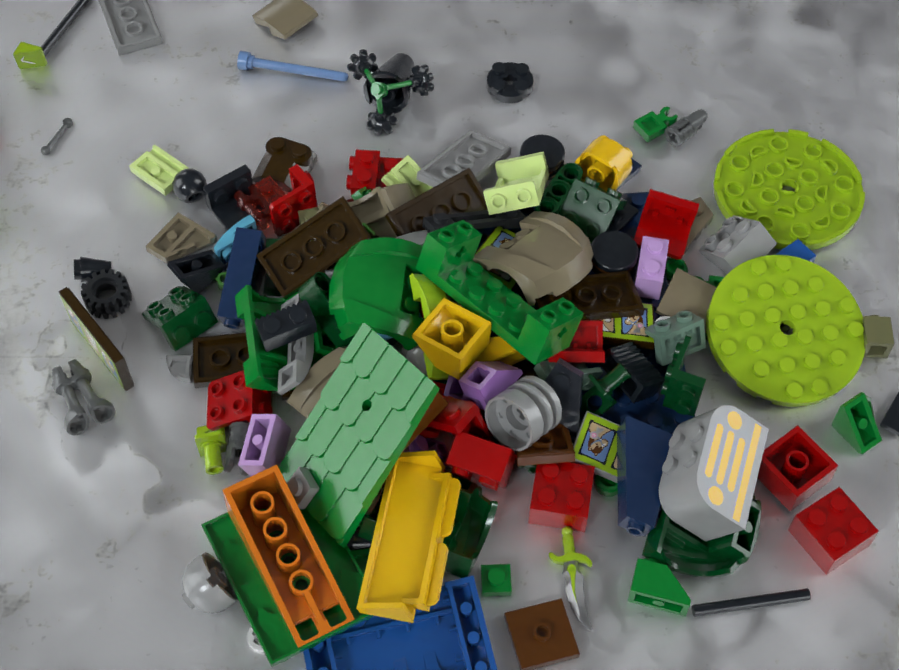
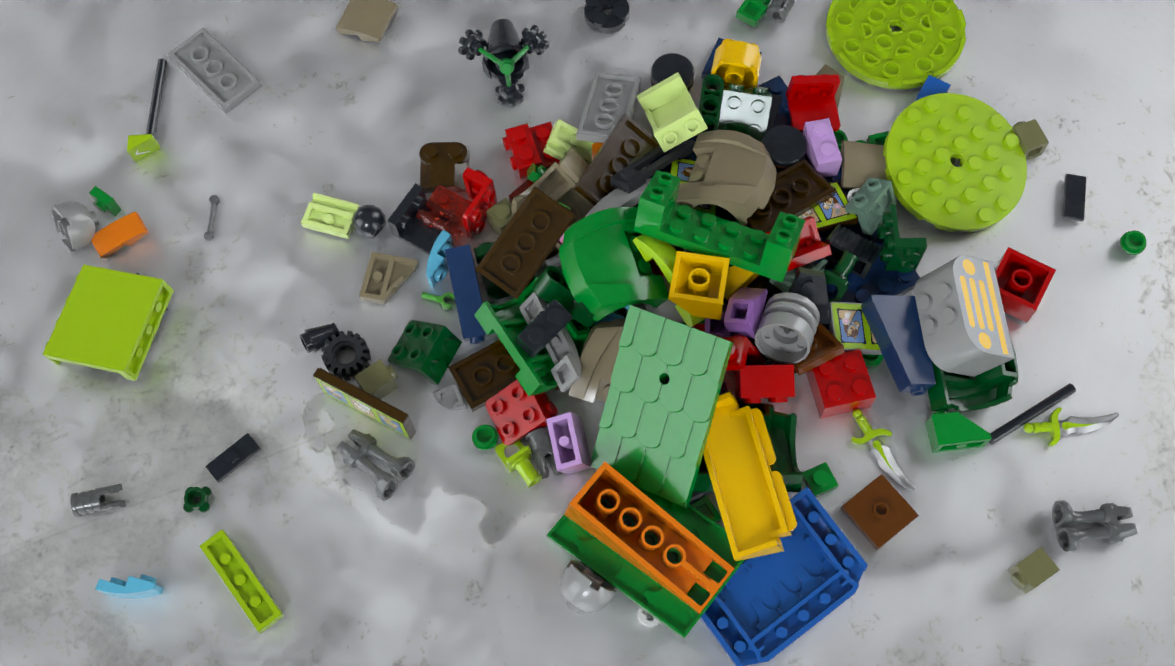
camera: 20 degrees left, 10 degrees up
black slope [167,249,226,294] -> none
medium blue piece [237,51,349,82] -> none
light grey plate [287,467,320,509] -> none
light grey slope [699,215,777,274] -> none
red brick [788,487,879,575] -> none
green slope [831,392,882,454] -> none
none -> olive brick [354,359,398,399]
none -> green plate [472,425,498,451]
none -> piece [1023,407,1119,446]

